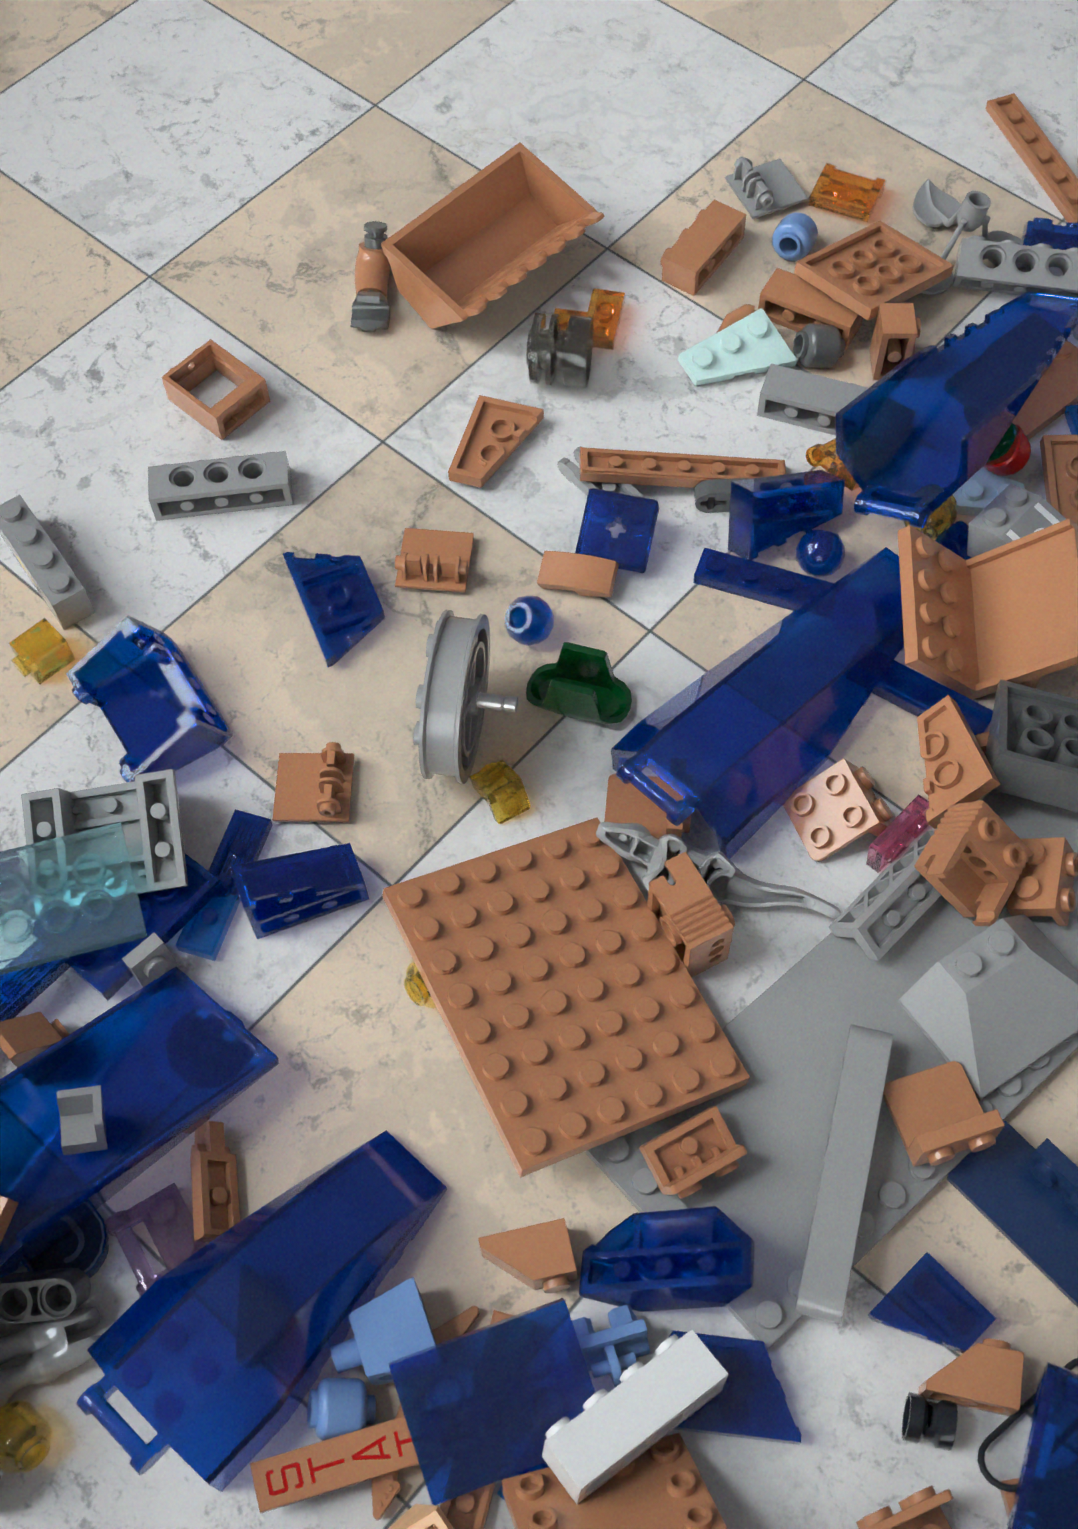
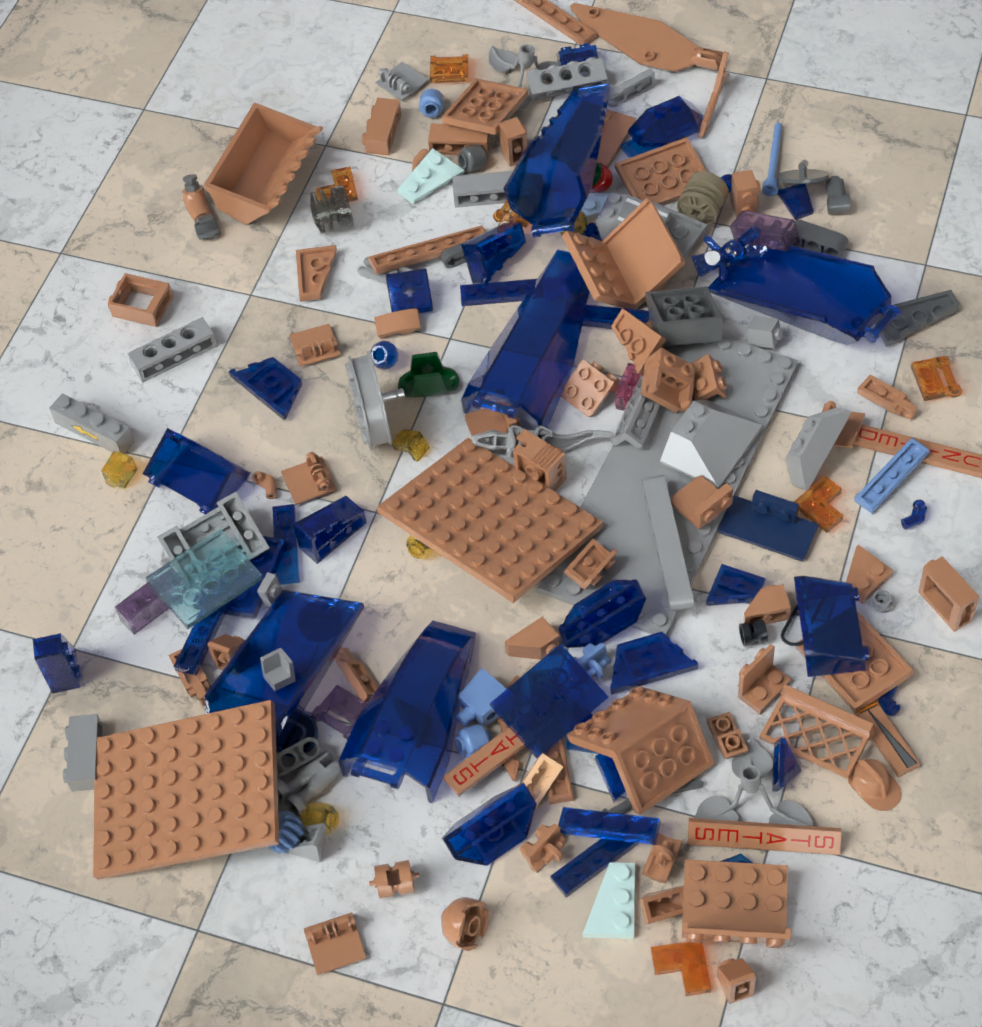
camera: 20 degrees left, 5 degrees down
white brick [542,1330,728,1504] -> none
clear blue piece [796,530,845,578] -> none
none -> nougat arm [252,471,277,499]

